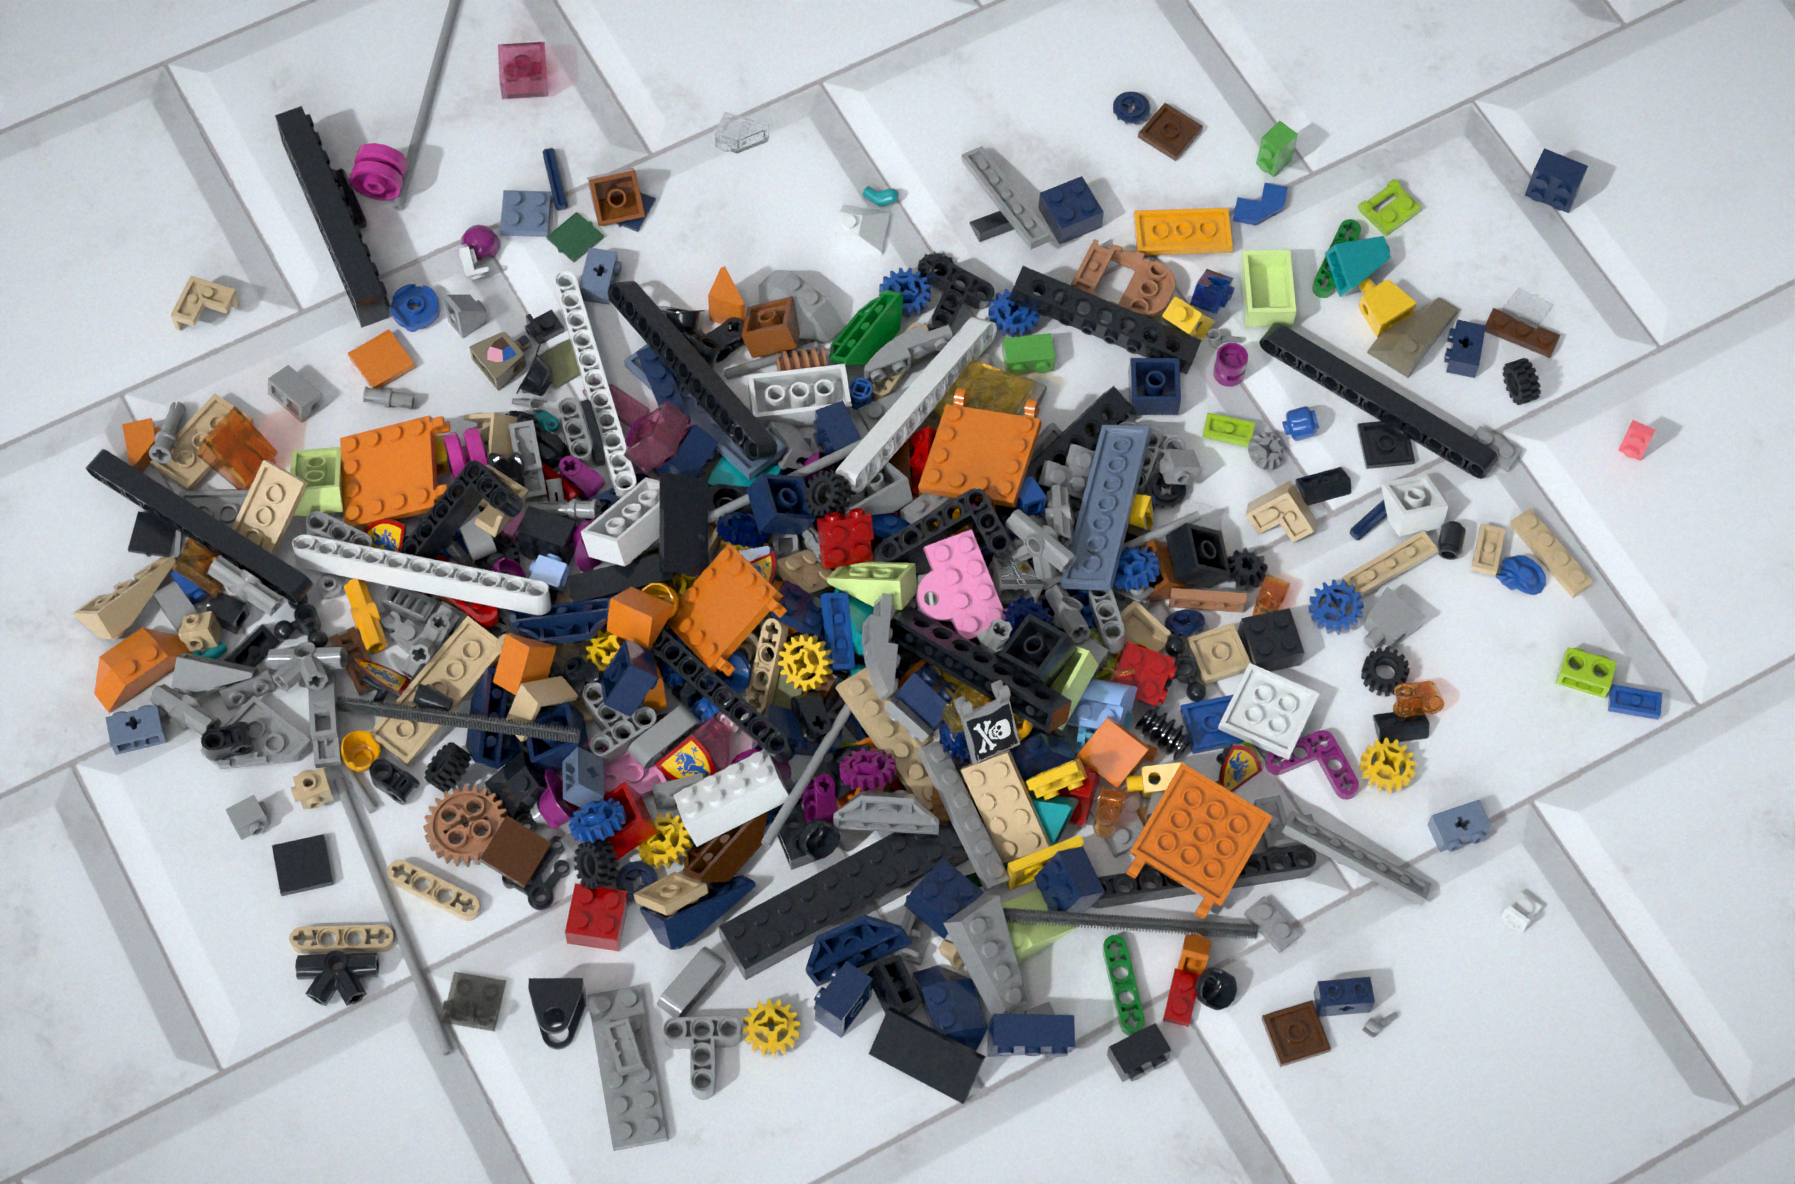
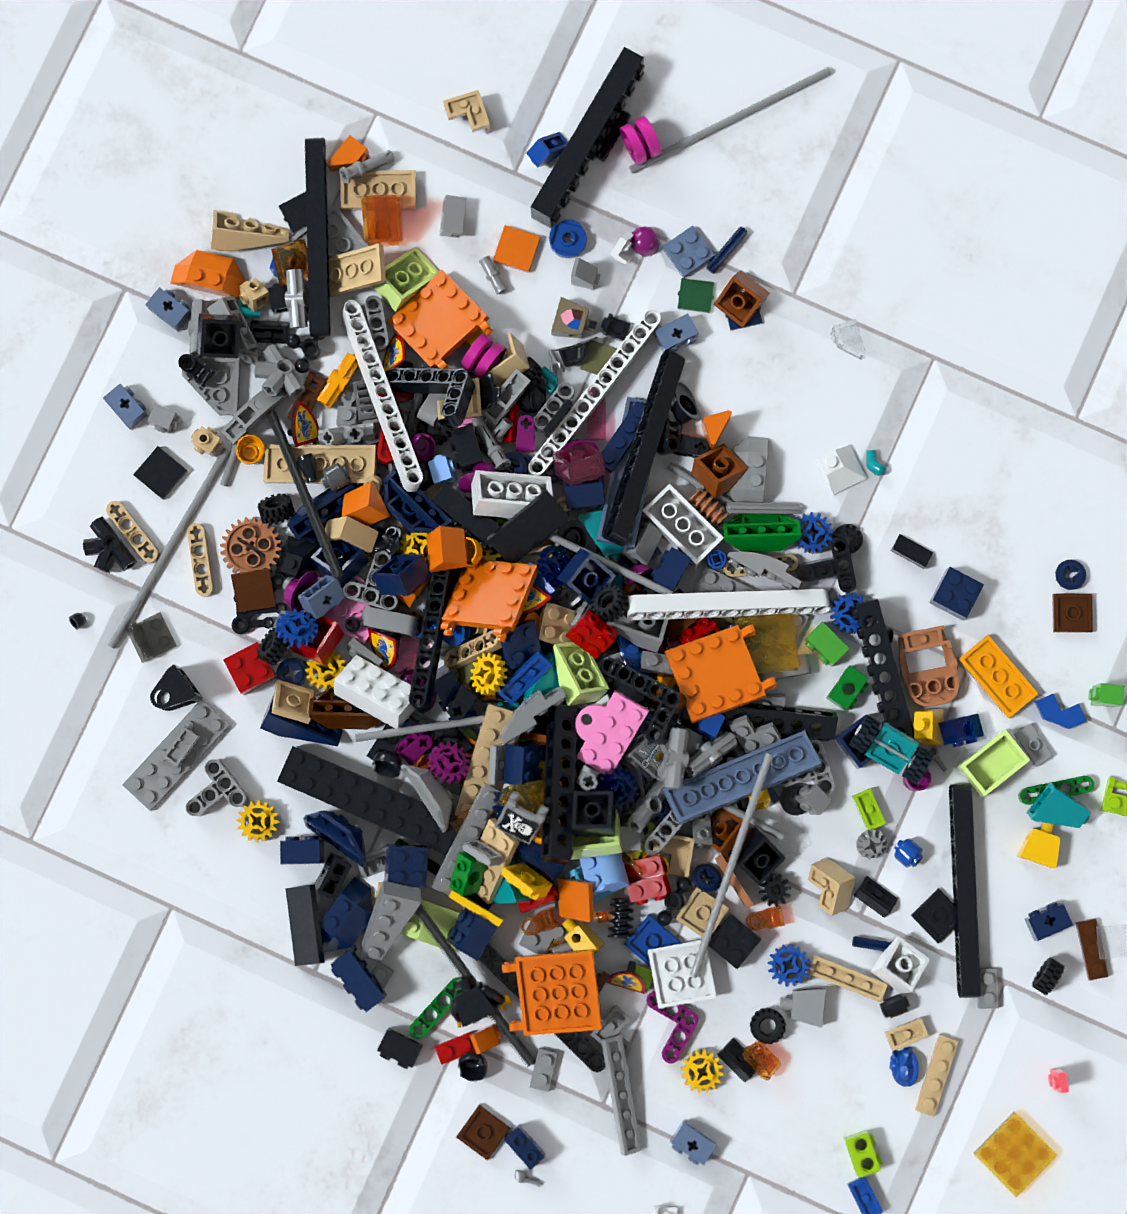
camera: 60 degrees right, 20 degrees up
light grey beam [153,581,198,632] -> none
light grey plate [317,574,343,599] -> none
black piece [369,758,420,805] -> none
clear pink brick [498,42,549,99] -> none
light grey beam [657,946,727,1018] -> none
light grey plate [961,146,1052,250] -> none
blue gear [1113,546,1160,592] -> none
dark tan wedge [1367,297,1459,378] -> none
none -> black hinge [69,613,86,630]
none -> sand blue brick [103,384,148,430]
none -> black brick [196,314,241,358]
none -> dark grey head [321,463,351,491]
none -> black pin [345,617,360,633]
none -> green brick [449,851,486,896]
none -> black torso [451,976,512,1028]
none -> light grey plate [462,839,504,867]
none -> blue slope [526,131,568,168]
none -> light grey piece [690,753,773,978]
none -> light grey axle [726,502,800,515]
none -> green brick [826,665,869,711]
none -> plate [849,715,934,784]
none -> clear yellow plate [973,1112,1058,1198]
none -> light grey plate [1014,724,1053,767]

